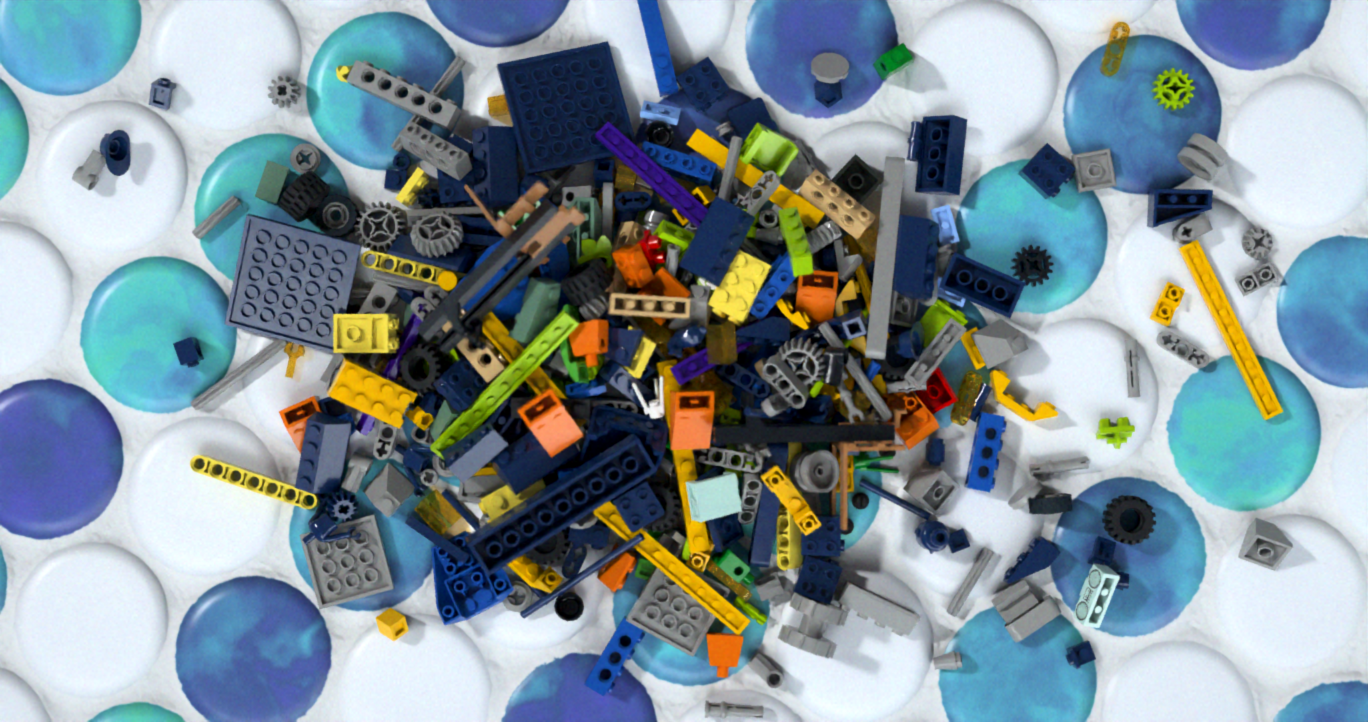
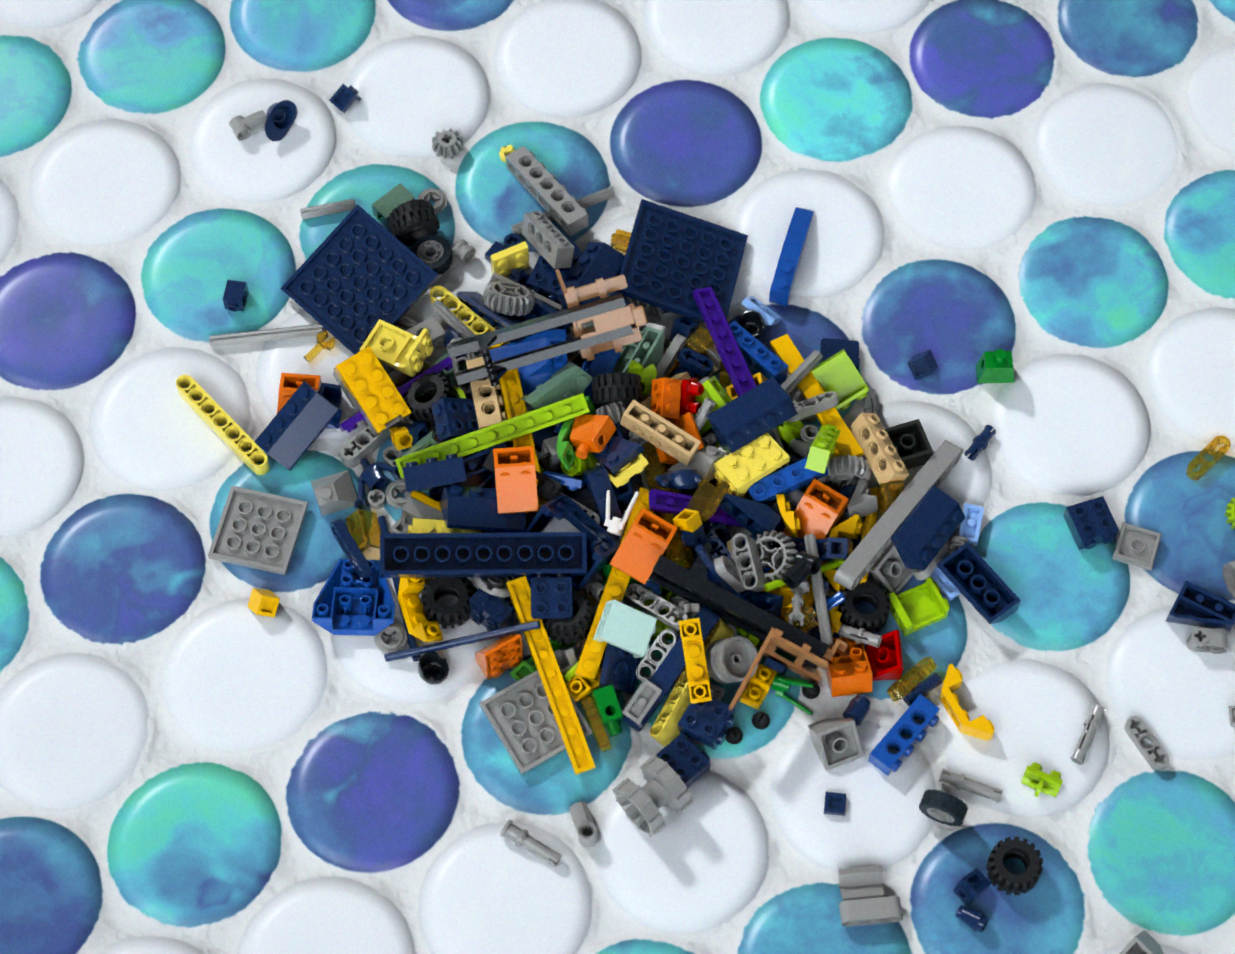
camera: 25 degrees right, 25 degrees down
dark blue piece [302,493,361,545] -> none
dark blue gear [326,489,359,523] -> none
light grey piece [341,452,373,493] -> none
light grey gear [354,201,407,253] -> none
dark blue beam [561,545,587,579] -> none
blue brick [584,616,645,696] -> none
dark blue brick [676,57,729,112] -> none
orange torso [706,632,744,678] -> none
light grey bush [715,121,734,138] -> none
lime axle [733,596,768,625] -> none
light grey piece [754,572,784,601] -> none
light grey tile [811,53,849,83] -> none
light grey slope [837,580,921,637] -> none
dark blue bar [859,479,931,520] -> none
dark blue piece [895,321,925,361] -> none
light grey plate [904,318,967,389] -> none
dark blue piece [914,520,951,554] -> none
dark blue slope [915,115,967,196] -> none
light grey cone [933,650,963,670] -> none
light grey axle [947,548,993,617] -> none
yellow plate [960,327,986,370] -> none
light grey slope [971,319,1029,369] -> none
dark blue slope [1003,536,1061,584] -> none
light grey tile [1008,479,1042,510] -> none
black gear [1010,245,1054,287] -> none
light aqua piece [1073,563,1120,628] -> none
yellow slope [1149,282,1185,327] -> none
yellow plate [1178,240,1283,420] -> none
none -> light grey wheel [452,239,476,263]
none -> light grey panel [621,678,663,725]
none -> leg [672,509,706,548]

